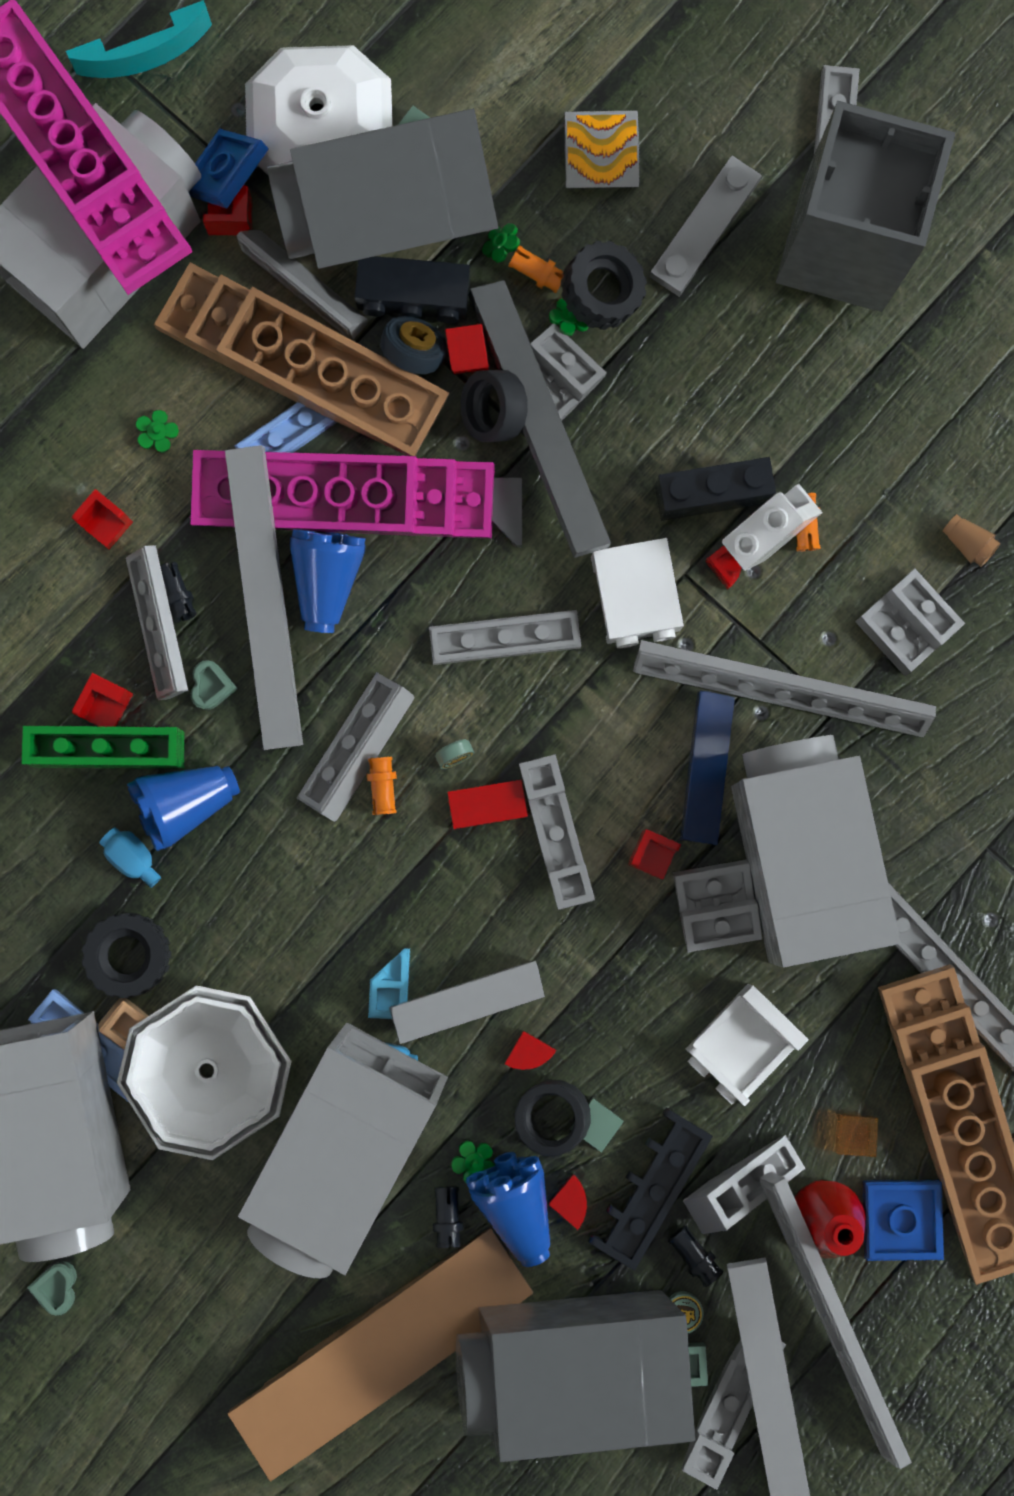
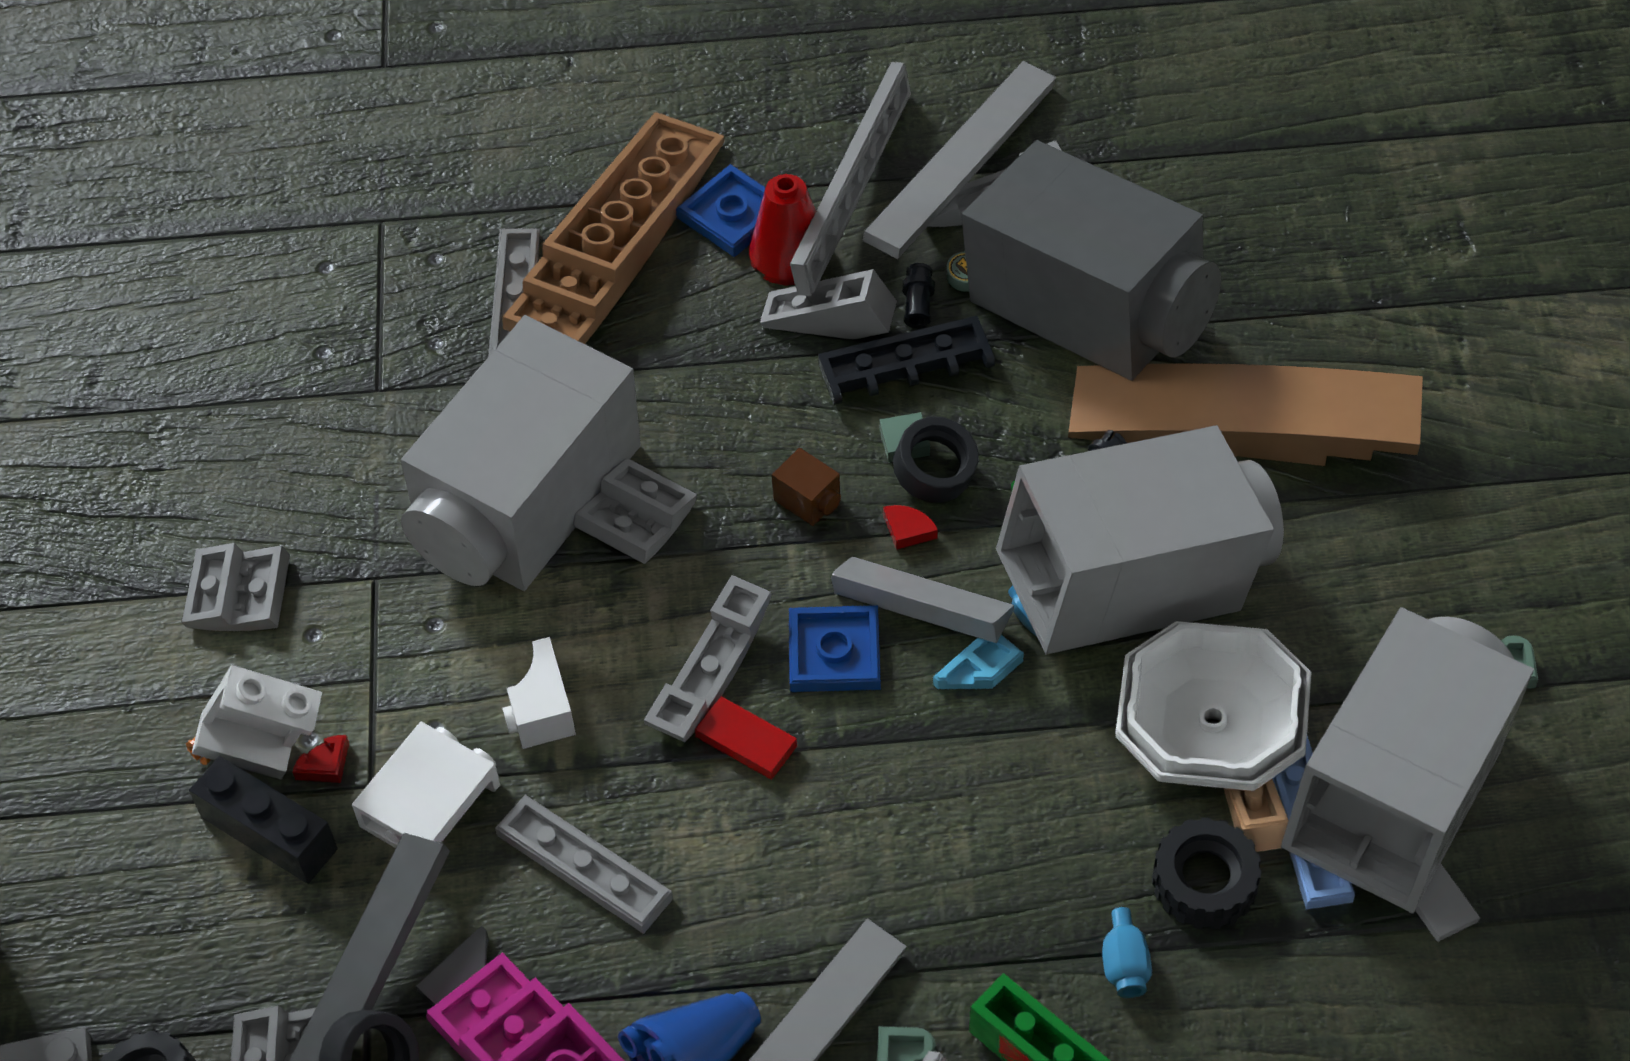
camera: 130 degrees left, 30 degrees down
blue cone [127,766,240,851] -> none
light grey slope [297,672,414,822] -> none
orange pin [366,757,397,815] -> none
sand green tile [435,739,475,769] -> none
blue cone [466,1152,550,1267] -> none
red tile [548,1173,587,1230] -> none
red panel [628,829,681,880] -> none
light grey tile [633,640,936,737] -> none
dark blue slope [680,690,735,845] -> none
white panel [686,984,809,1106] -> none
clear orange tile [835,1114,878,1157] -> none
medium nougat cone [942,514,1001,567] -> none
none -> white arch [502,637,576,749]
none -> reddish brown brick [771,447,841,526]
none -> blue tile [789,605,881,692]

